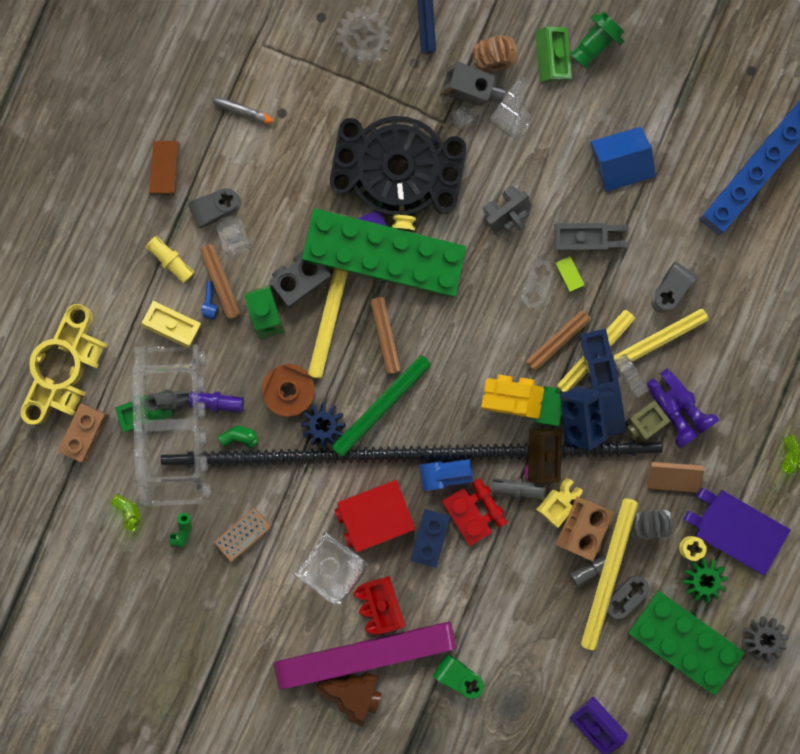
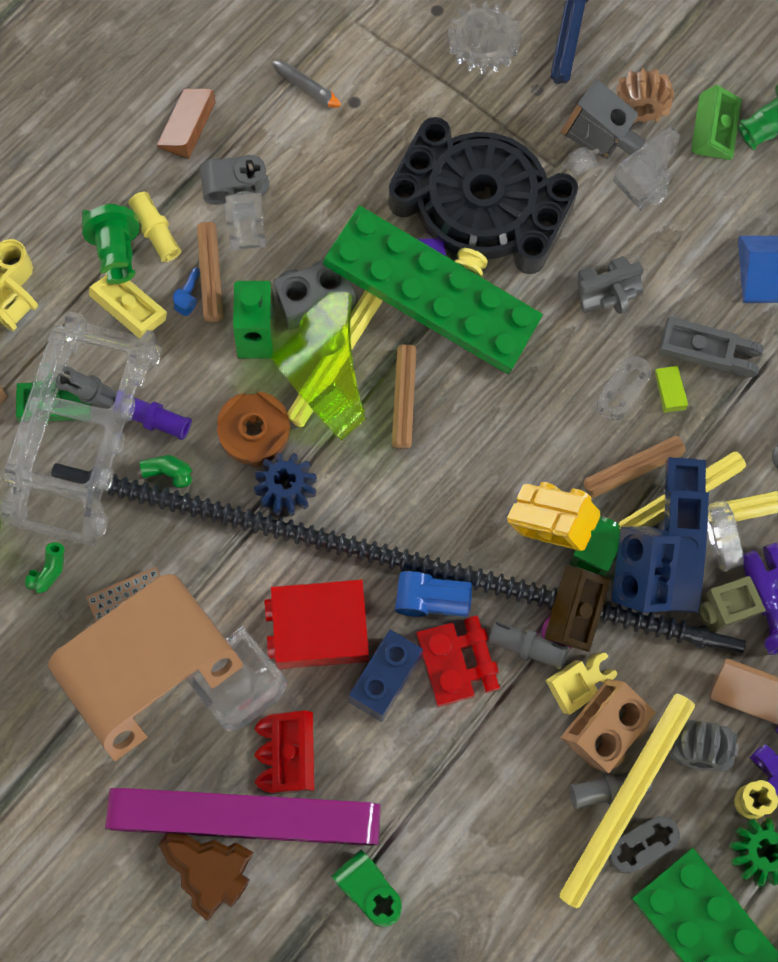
camera: 15 degrees right, 15 degrees down
green axle [332,355,431,457] -> none
none -> medium nougat windscreen [48,574,244,761]
none -> green piece [81,204,140,284]
none -> clear neon green panel [270,292,367,441]

